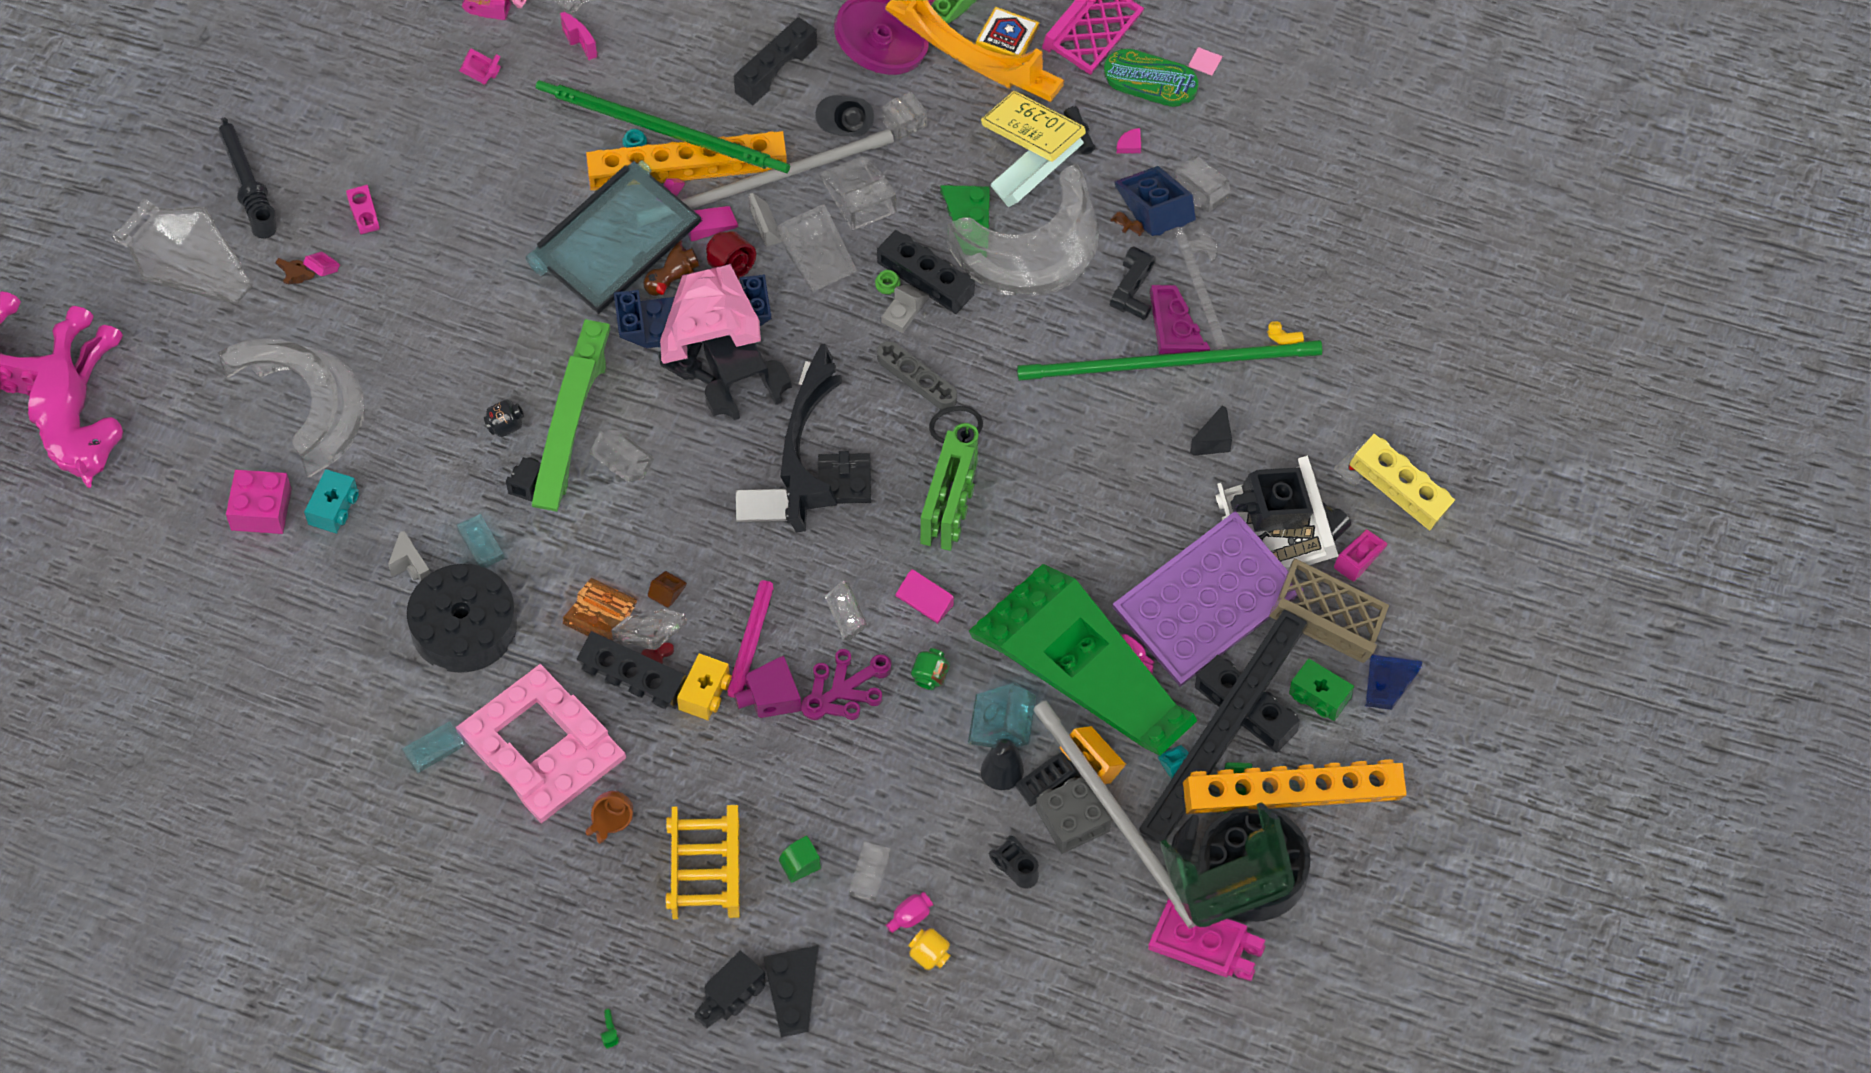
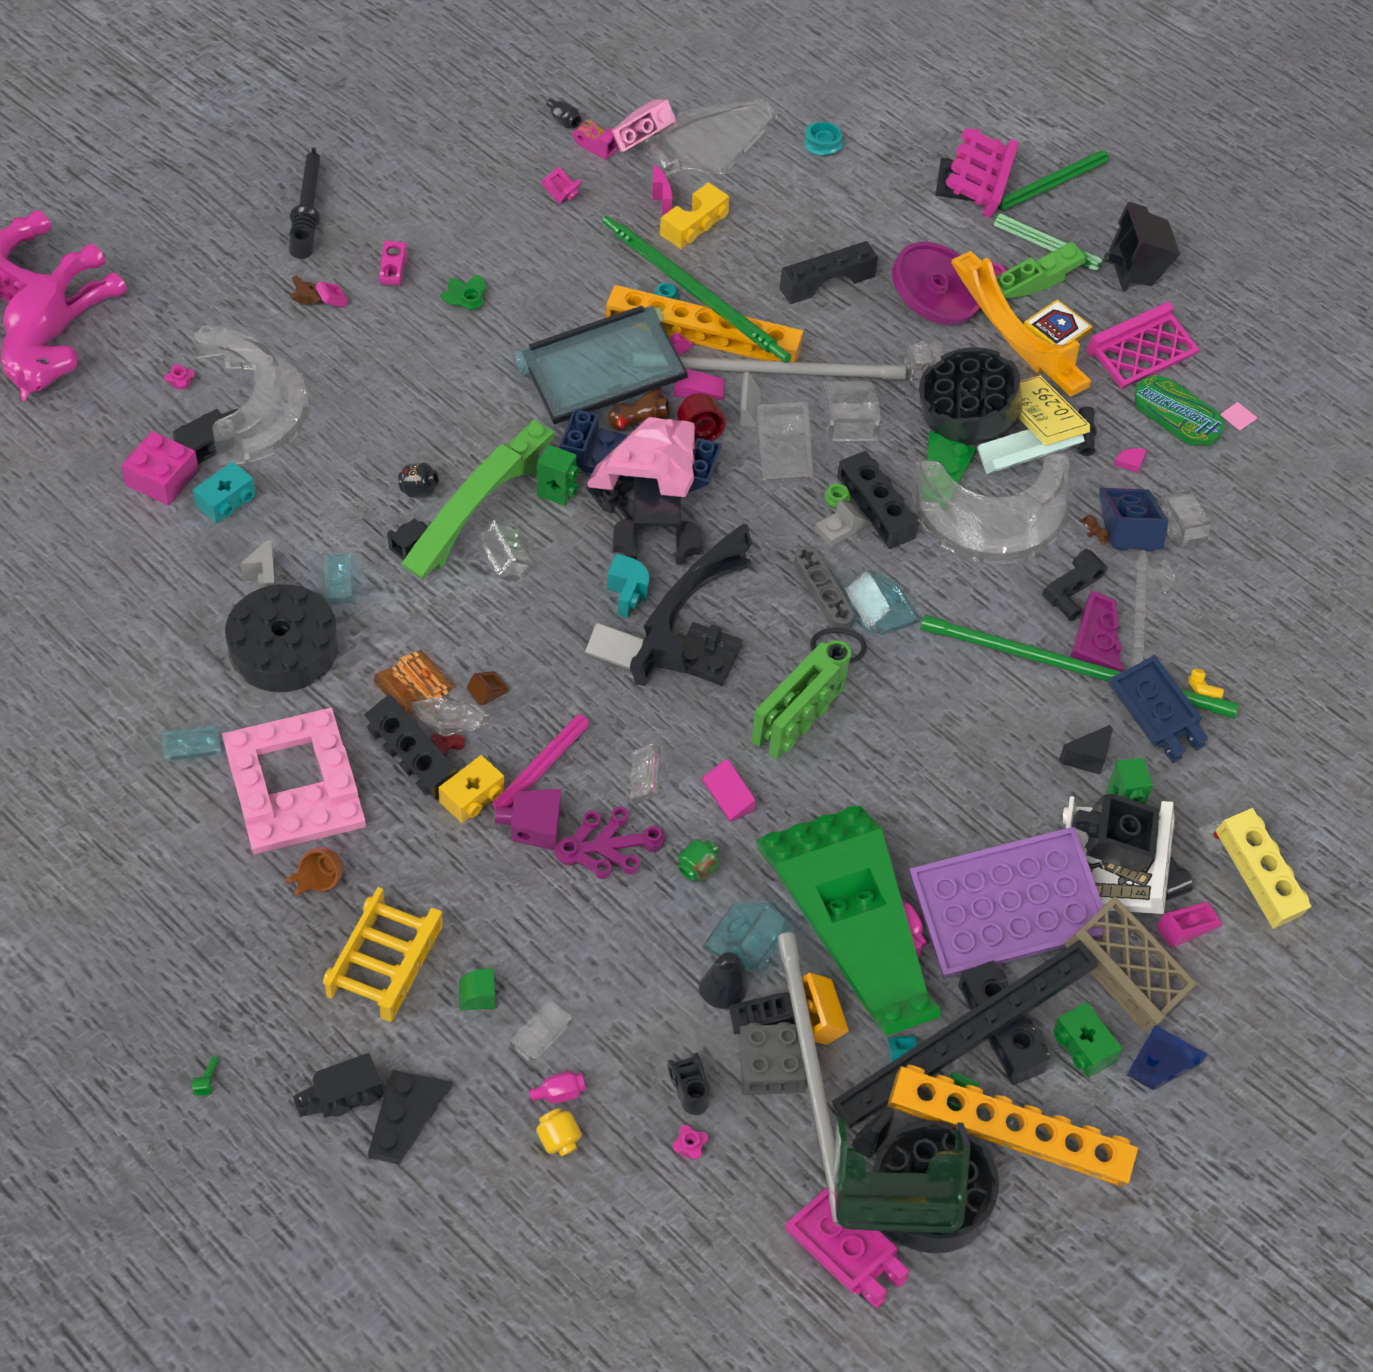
camera: 20 degrees right, 5 degrees down
clear windscreen [111,199,253,304] -> none
black piece [815,95,874,137] -> none
none -> dark pink plate [164,364,195,389]
none -> black hinge [172,409,246,464]
none -> green plate [440,275,486,310]
none -> green brick [537,445,579,506]
none -> teal brick [607,553,649,618]
none -> yellow arch [660,182,729,249]
none -> dark pink plate [673,1125,708,1160]
none -> clear light blue slope [845,569,920,635]
none -> black brick [919,347,1023,442]
none -> green brick [1106,758,1153,804]
none -> dark blue tile [1108,655,1208,763]

